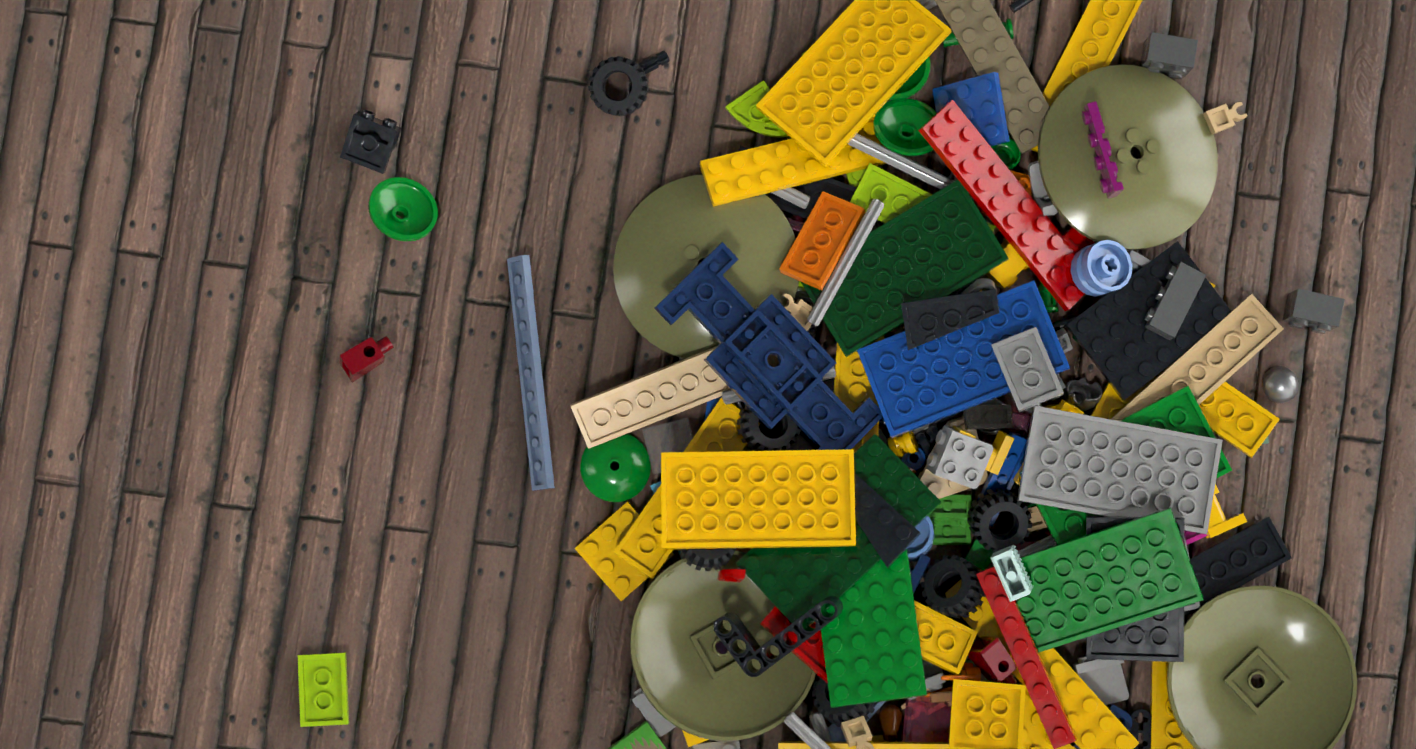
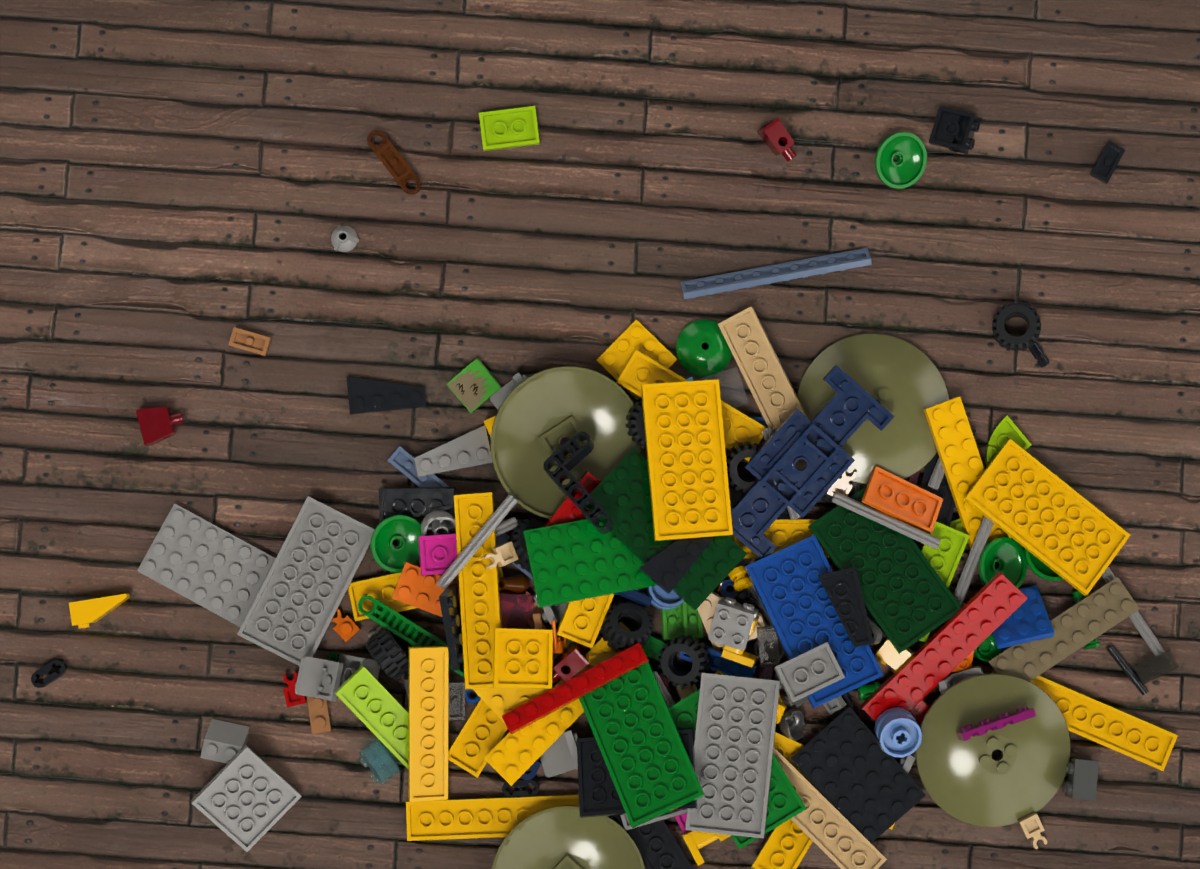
camera: 85 degrees right, 0 degrees up
red tile [717,569,746,583] -> none
light aqua brick [991,545,1034,602] -> none
dark grey brick [1145,262,1206,340] -> none

